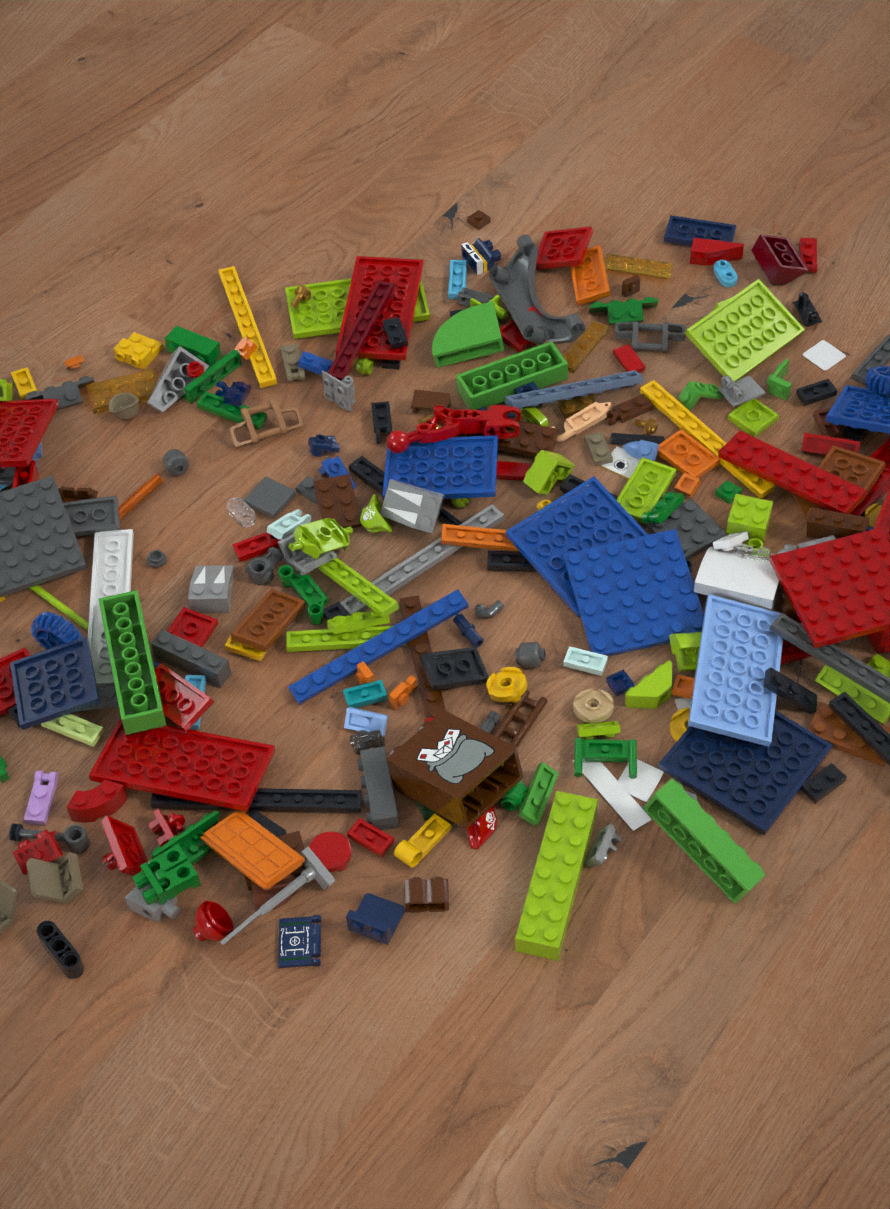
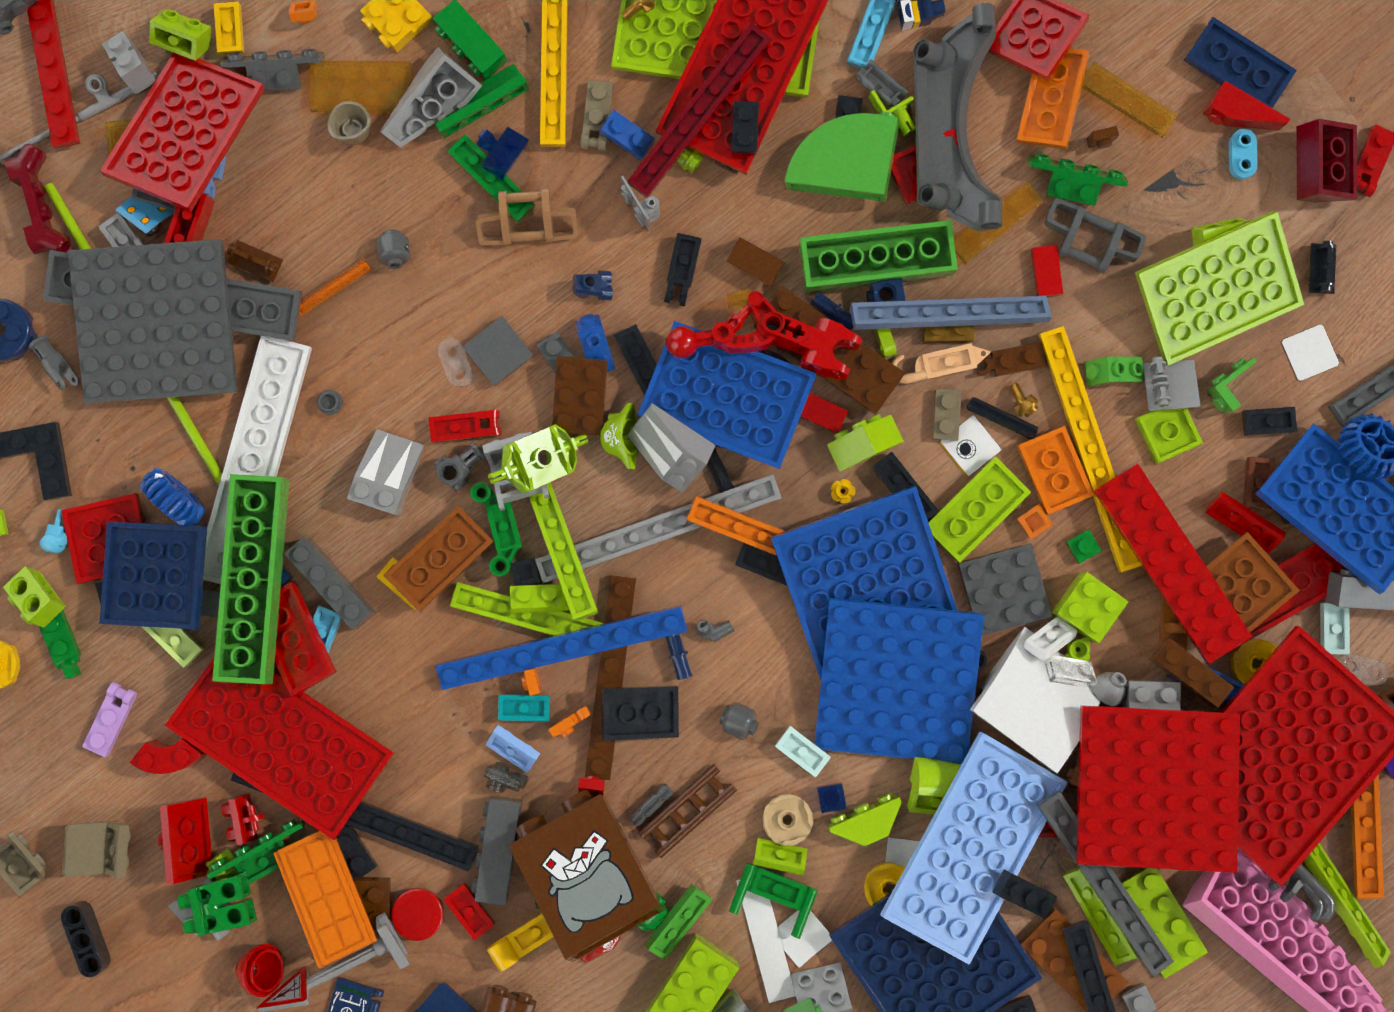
camera: 15 degrees right, 35 degrees up
dark grey piece [9,823,90,854] -> none
red bracket [12,829,63,875] -> none
red plate [167,607,218,648] -> none
red plate [187,361,205,378] -> none
orange plate [234,337,257,360] -> none
light aqua hinge [267,509,312,540] -> none
yellow plate [486,667,528,703] -> none
medium blue plate [623,440,660,461] -> none
green plate [642,492,685,524] -> none
orange plate [672,674,695,699] -> none

